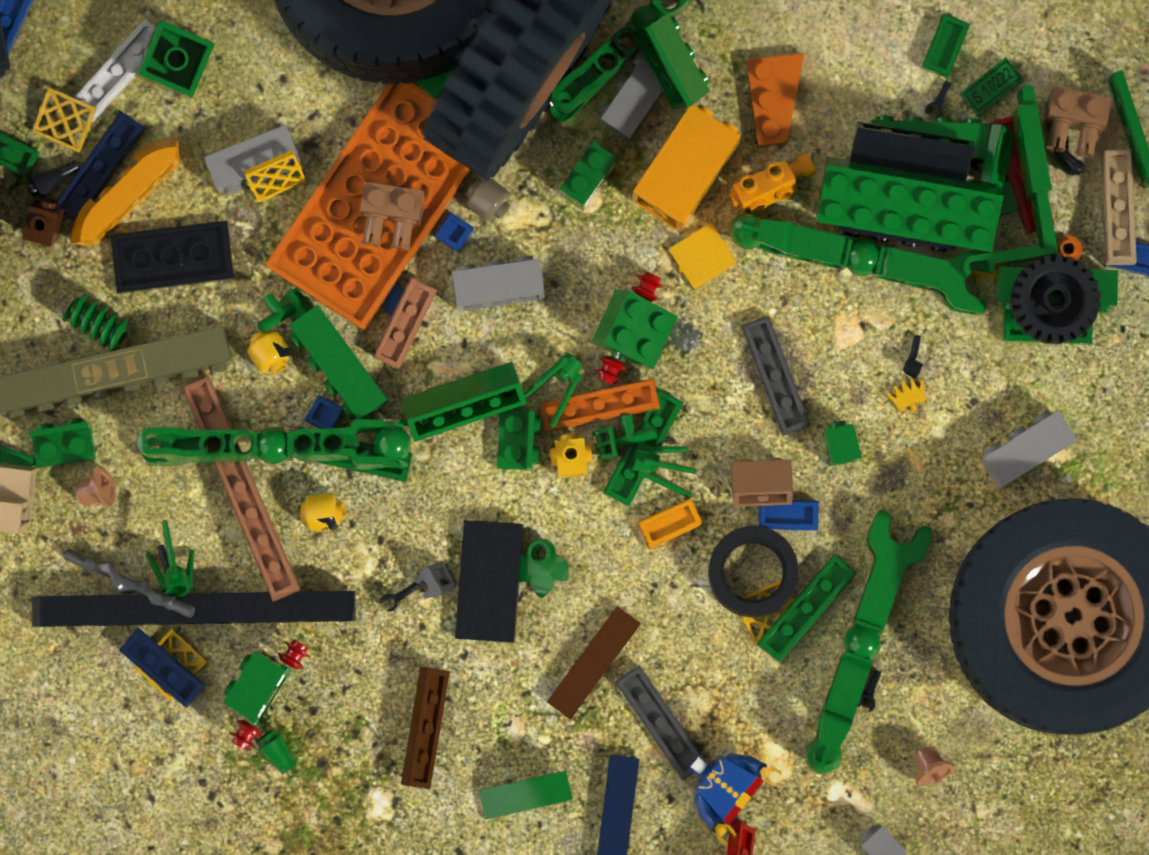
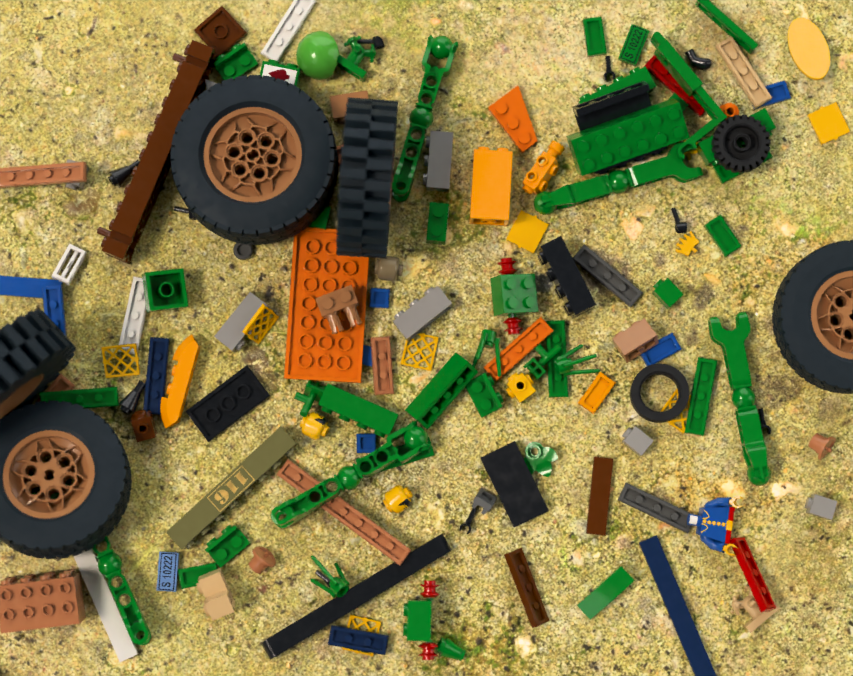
camera: 30 degrees left, 0 degrees up
green piece [62,292,128,352] -> none
dark grey piece [64,549,195,618] -> none
green slope [631,13,710,110] -> none
green tile [980,124,1015,190] -> none
light grey brick [980,410,1077,490] -> none
medium nougat brick [1043,86,1112,158] -> none
none -> dark grey tile [233,243,253,260]
none -> yellow window [401,333,439,371]
none -> black piece [537,236,596,319]
none -> light grey brick [622,426,653,456]
none -> green tile [704,215,741,257]

